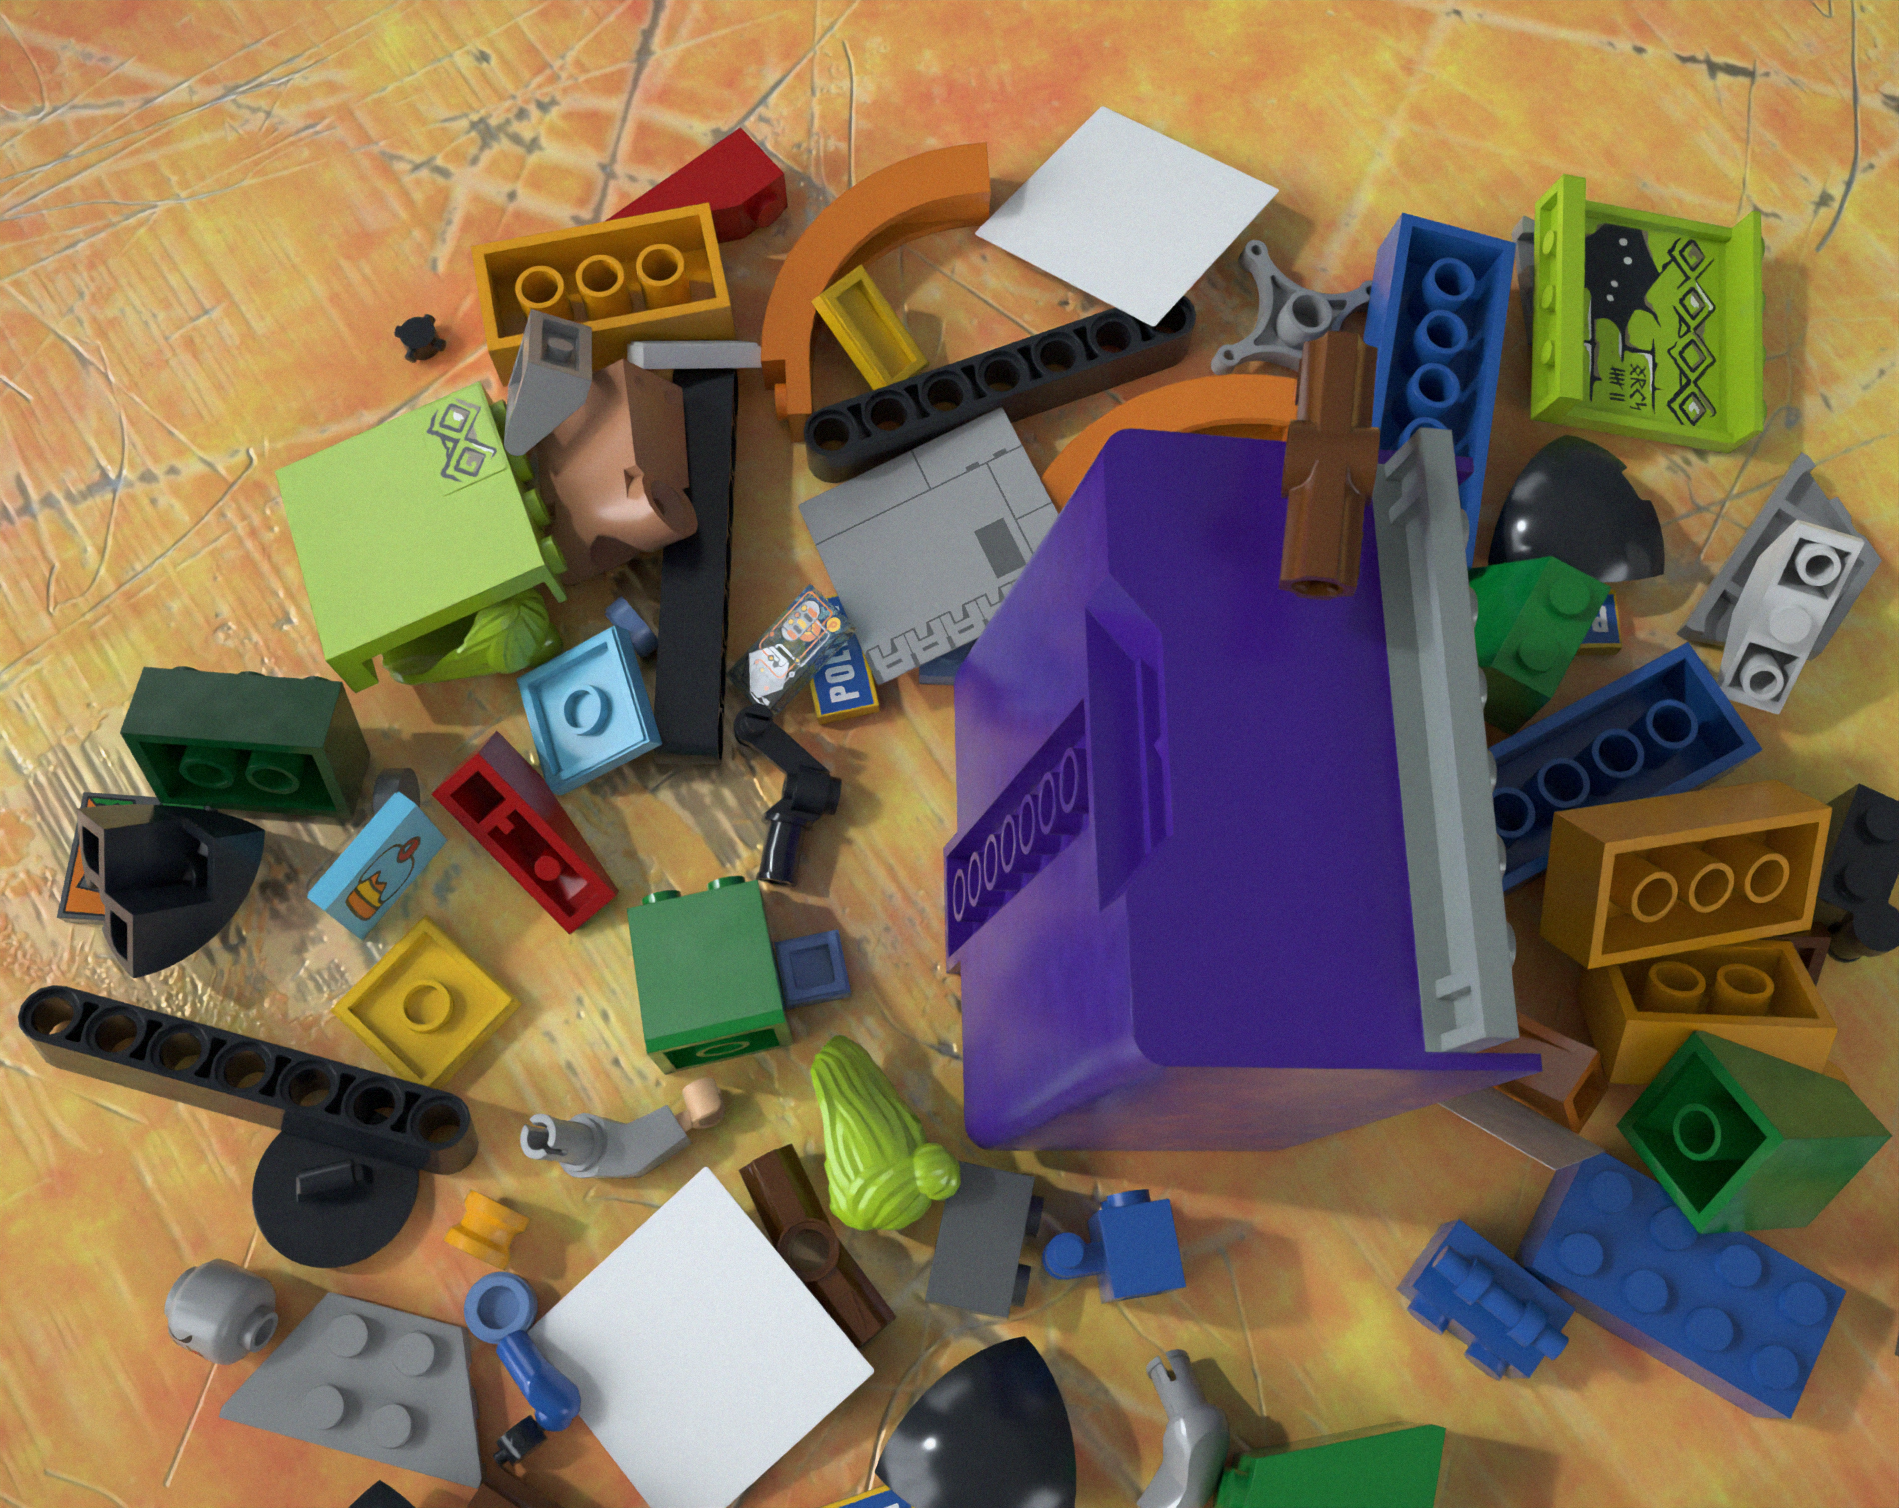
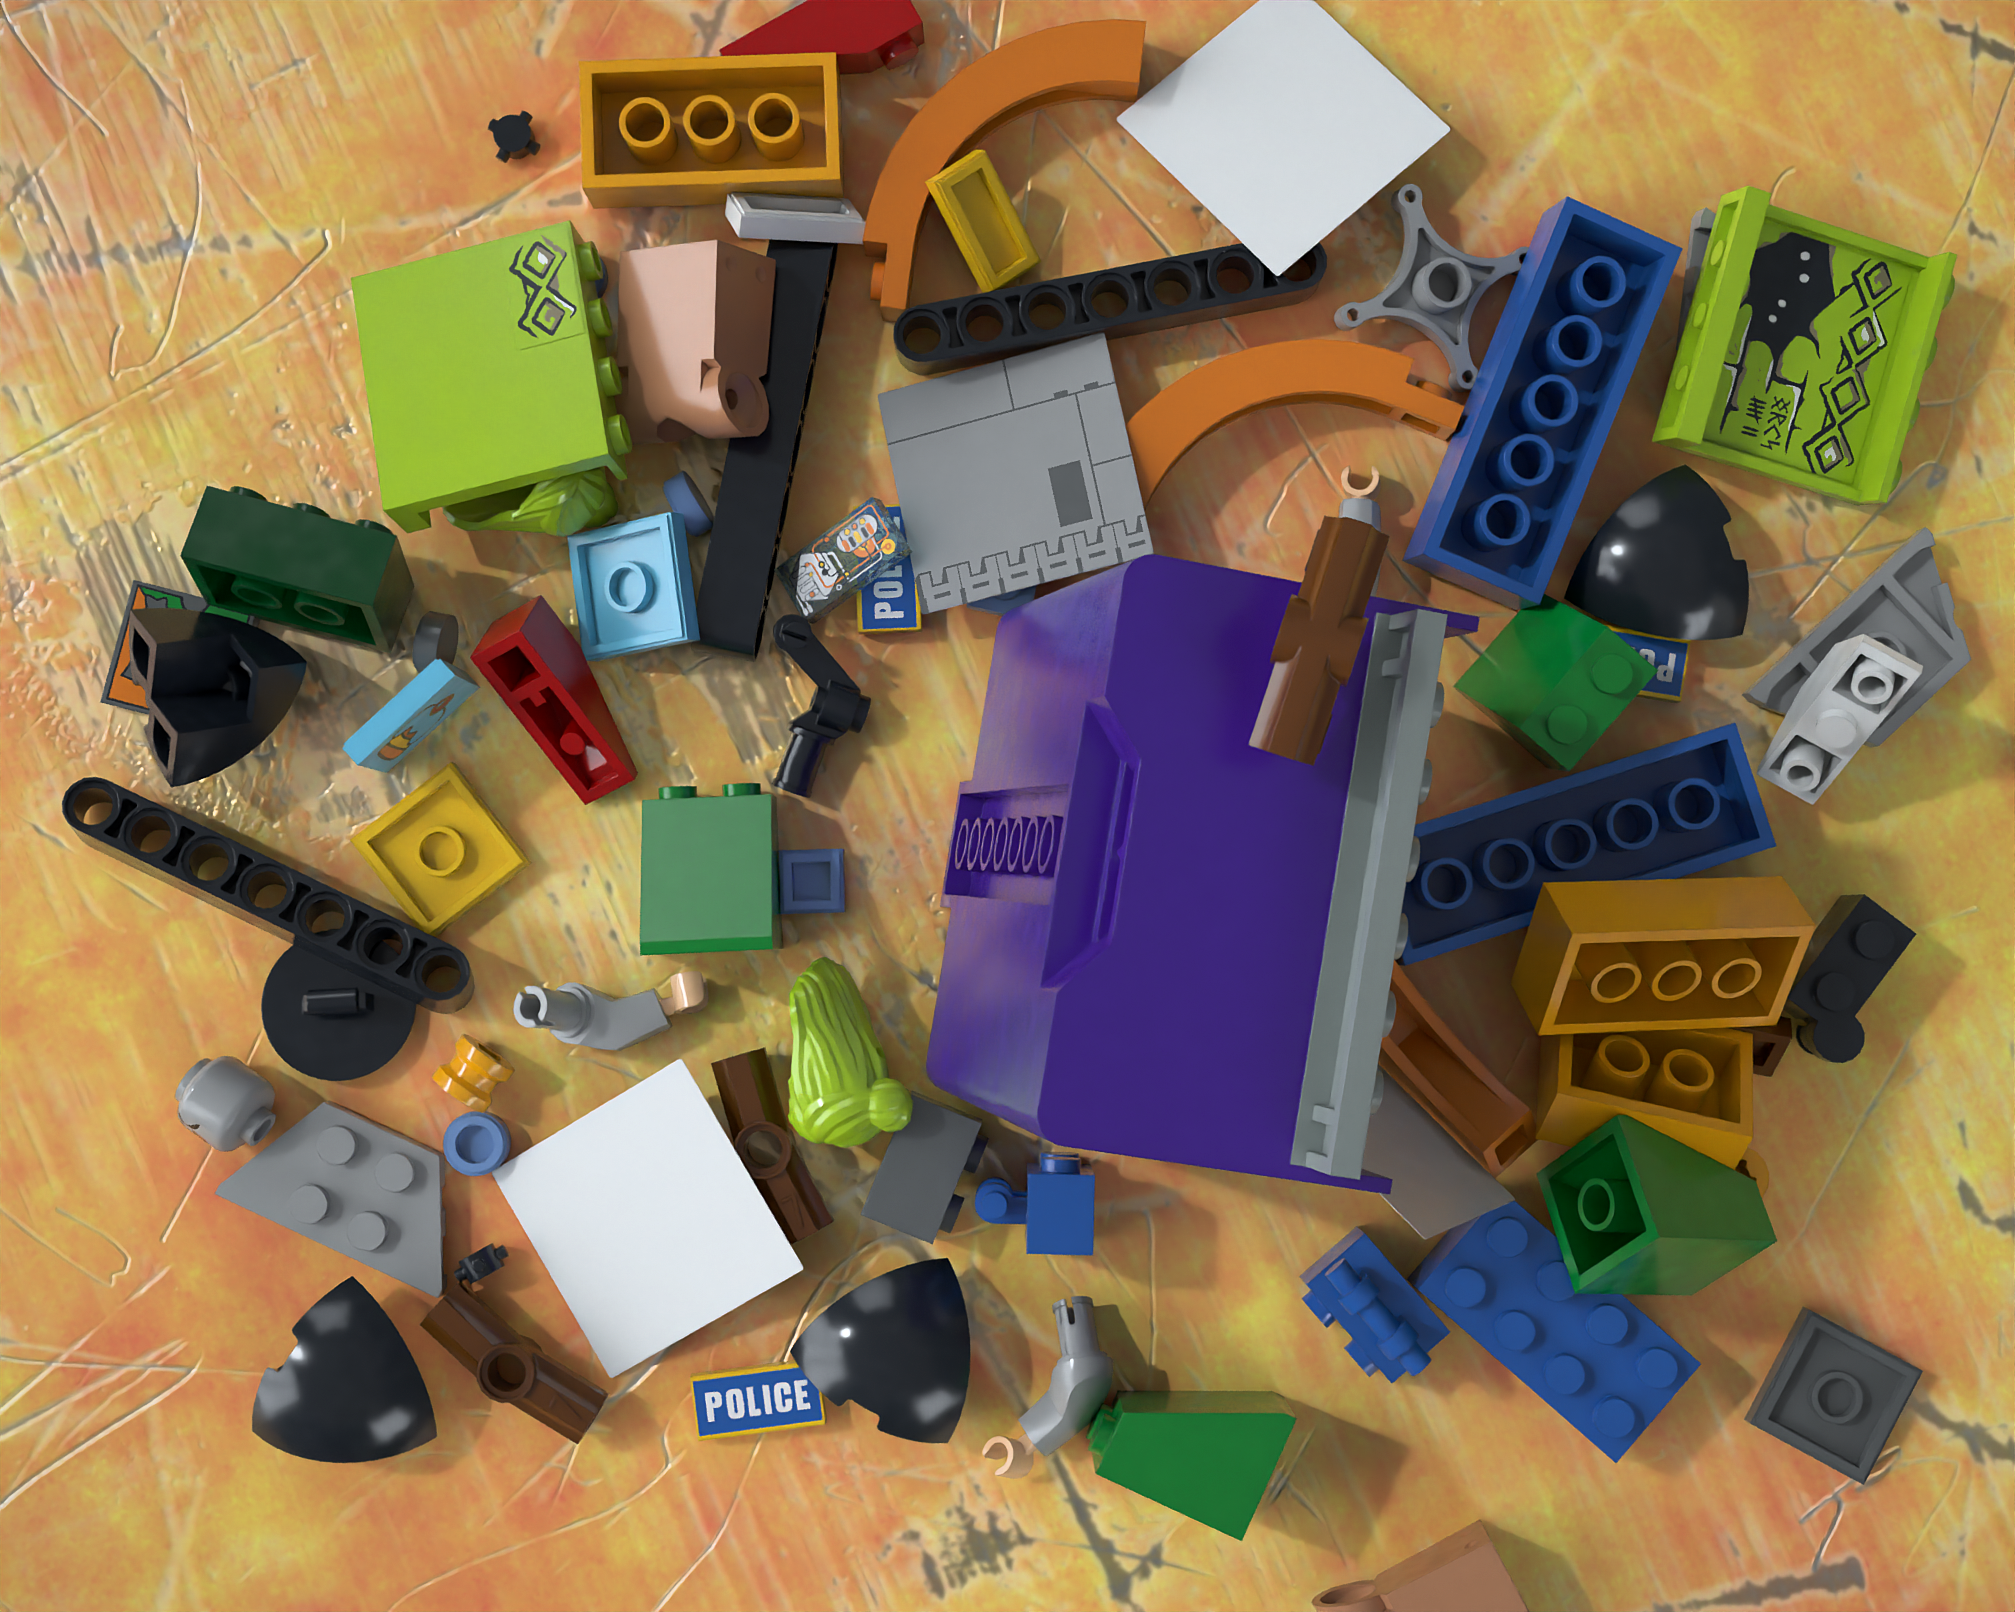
camera: 10 degrees right, 15 degrees up
blue arm [496,1330,581,1432] -> none
light grey tile [504,309,592,456] -> none

